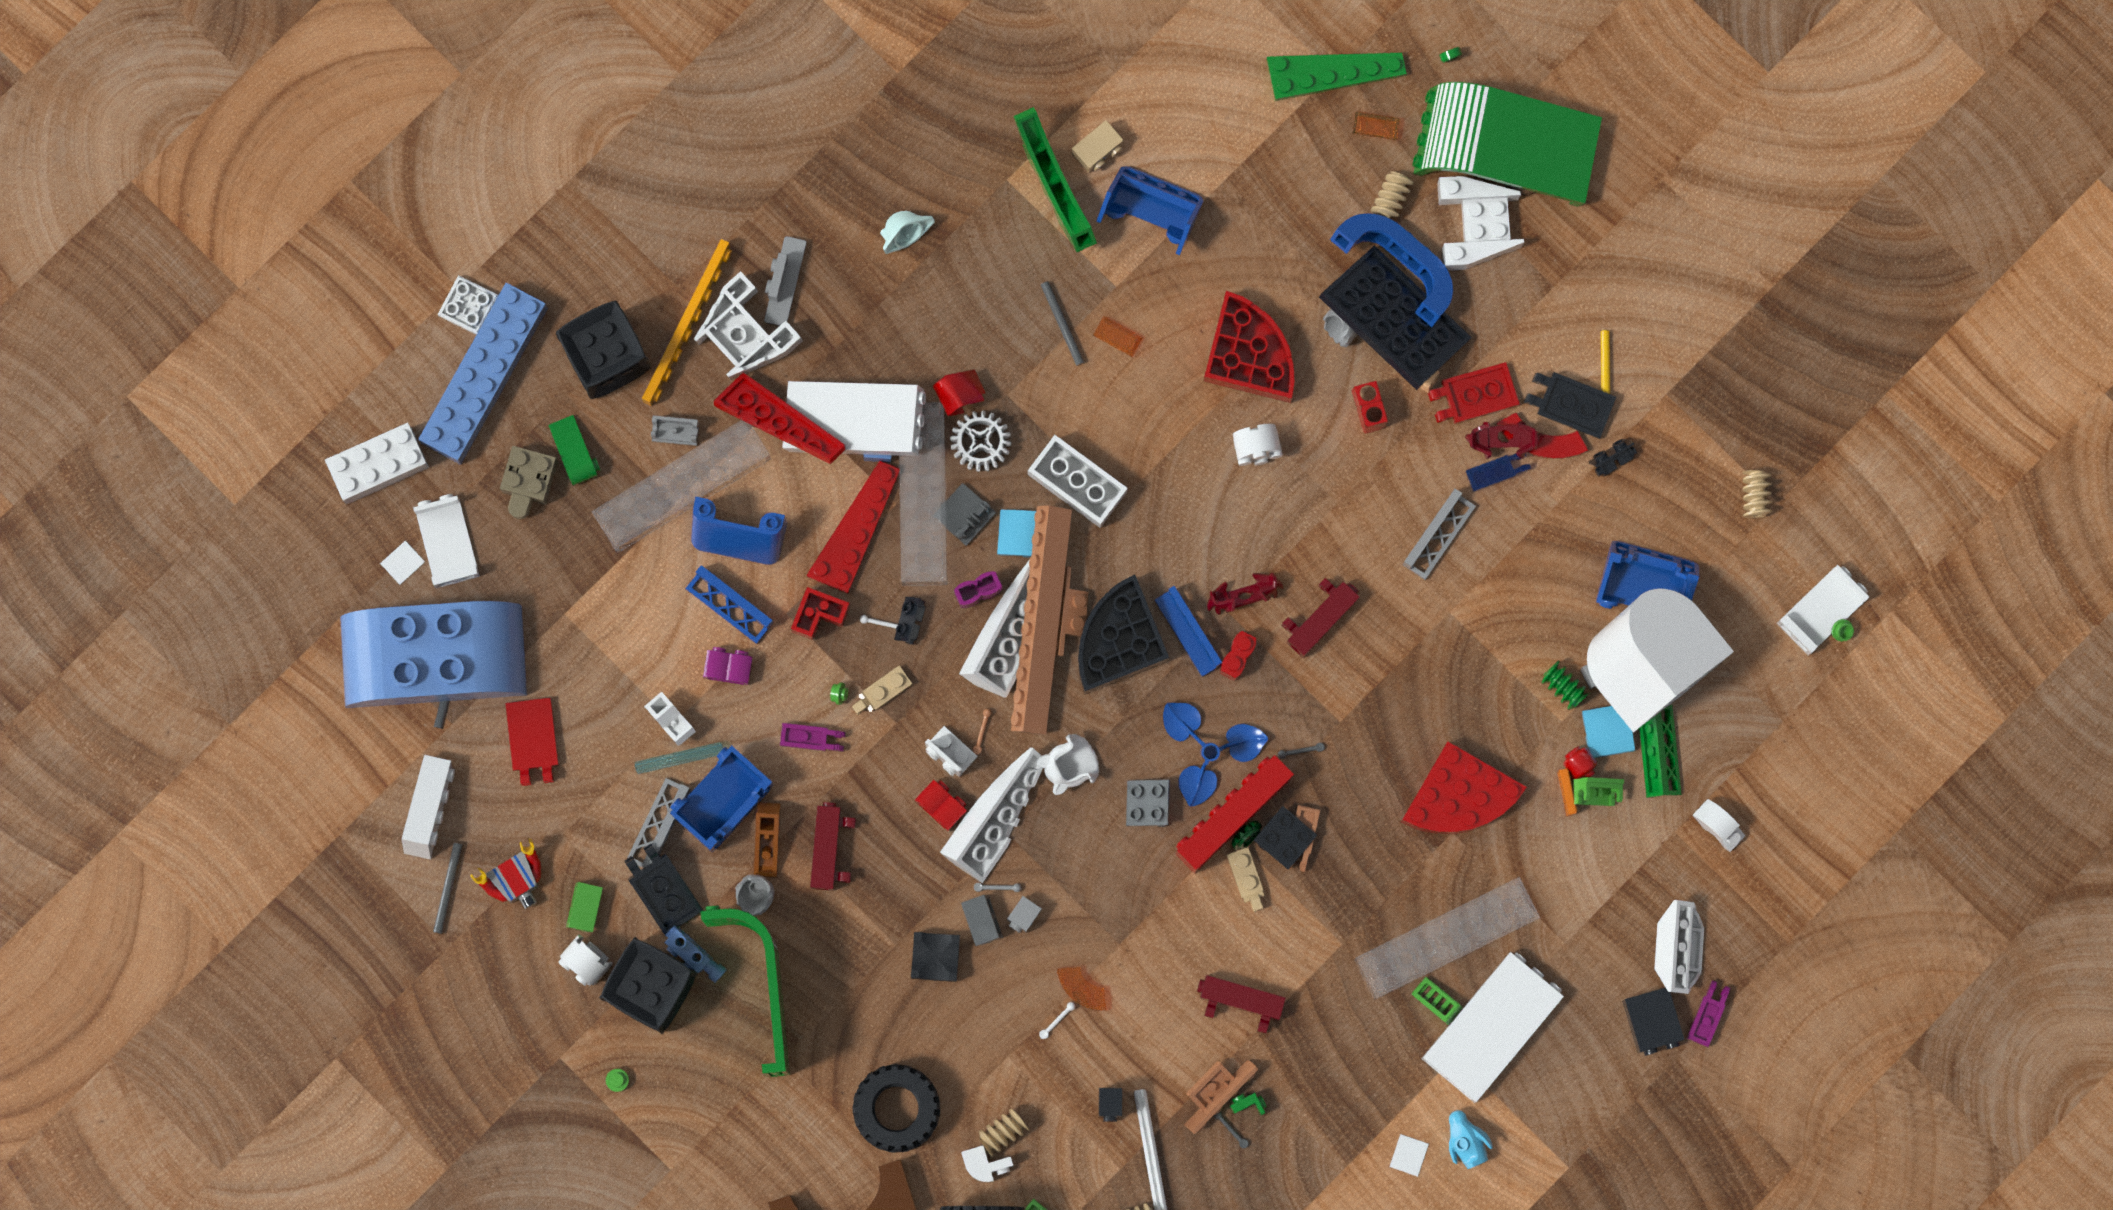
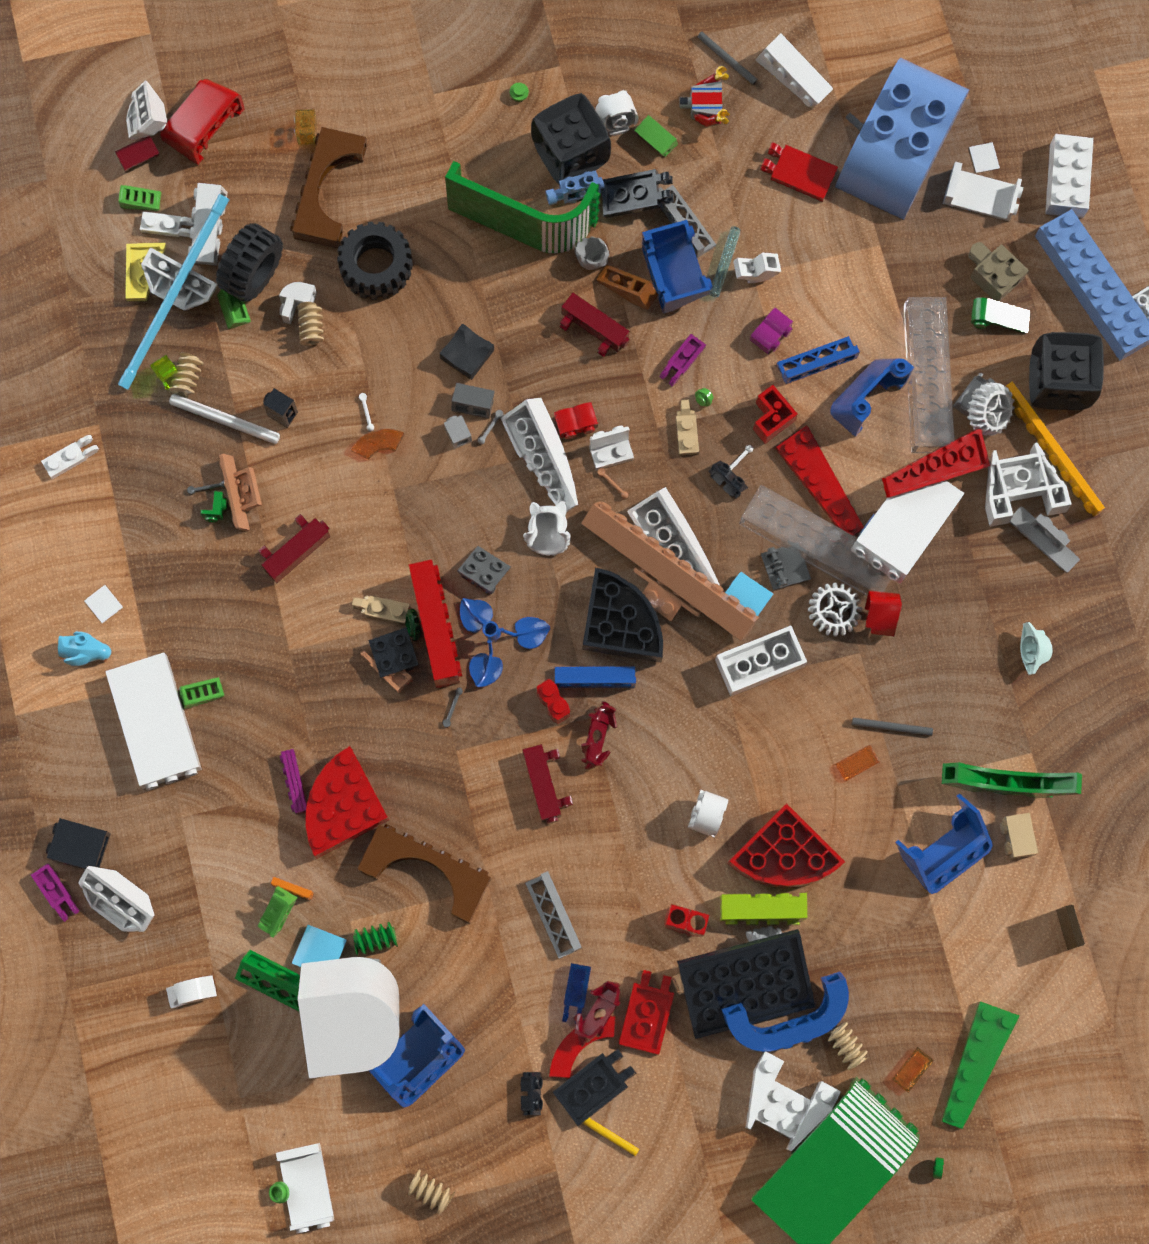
camera: 120 degrees right, 5 degrees down
magenta brick [954,571,1002,608] -> none
clear brick [1354,877,1540,1000] -> none
red head [1563,746,1597,779] -> none
none -> magenta piece [279,749,307,815]
none -> reddish brown arch [357,824,491,924]
none -> lime wedge [720,893,808,925]
none -> white gear [967,382,1015,436]
none -> dark brown tile [1056,905,1085,950]

